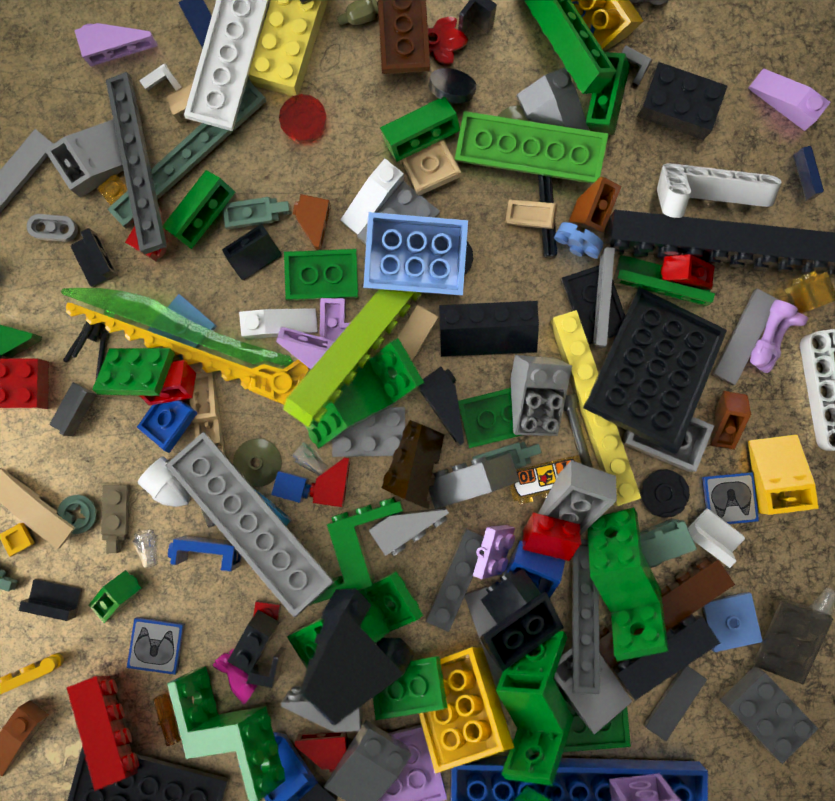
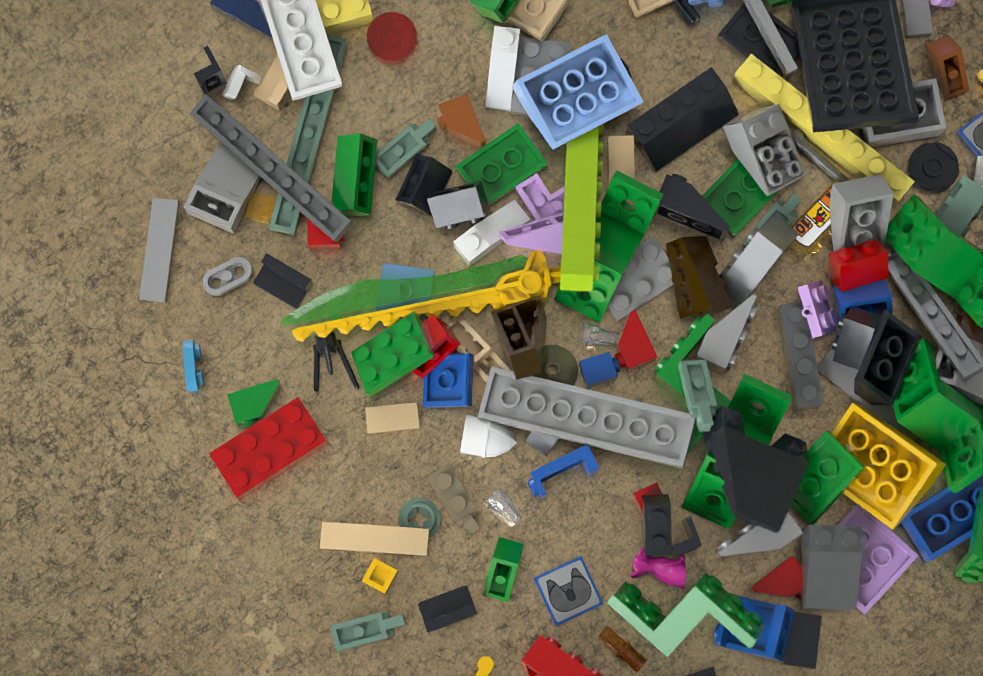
camera: 35 degrees left, 5 degrees down
dark grey panel [49,382,97,436] -> none
lavender slope [74,23,158,67] -> none
none -> black panel [193,45,227,95]
none -> tan tile [365,402,420,434]
none -> brick [427,181,490,229]
none -> dark brown wedge [491,295,547,380]
none -> sand green hinge [678,359,717,432]

